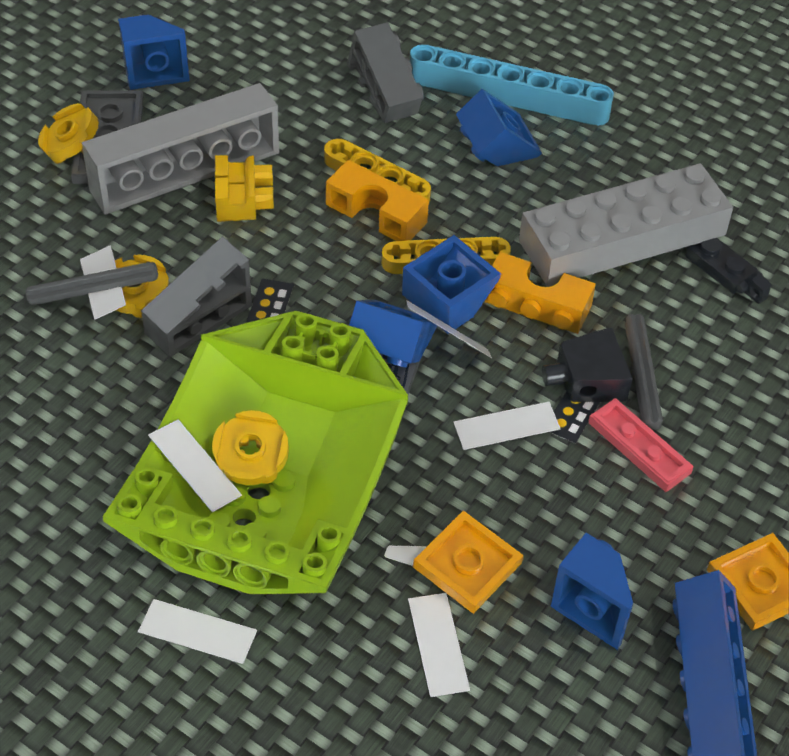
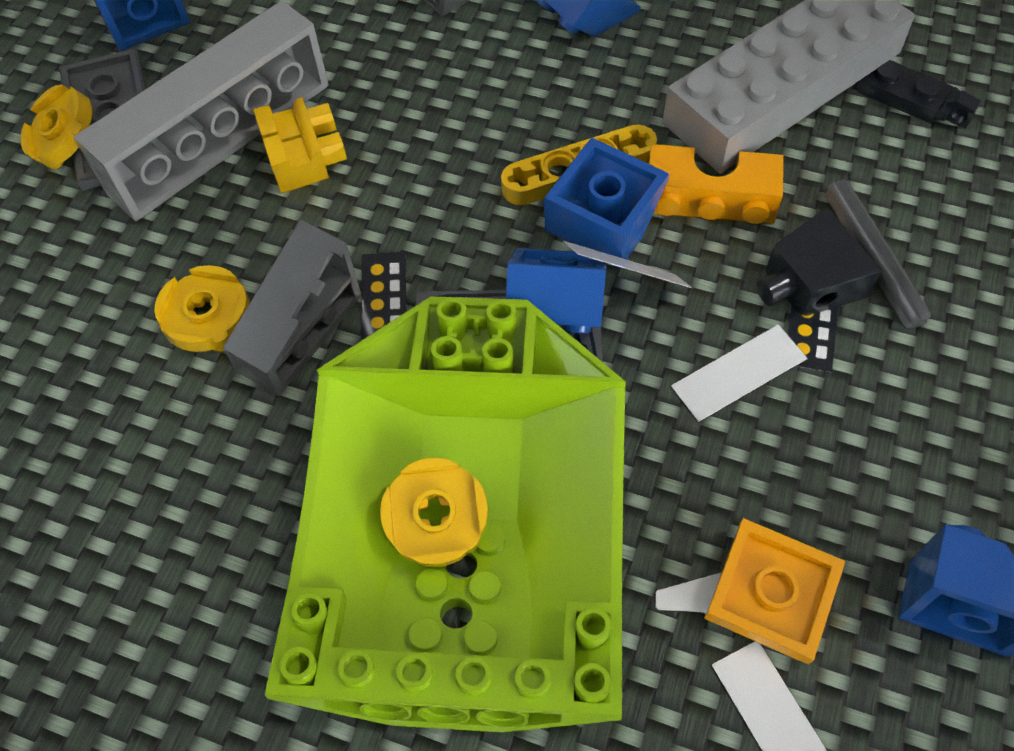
camera: 10 degrees left, 10 degrees up
dark grey axle [26,262,158,305] -> none
white sticker [80,245,126,320] -> none
white sticker [148,419,242,512] -> none
yellow beam [324,139,431,202] -> none
light orange arch [326,160,429,241] -> none
coral tile [588,398,694,492] -> none

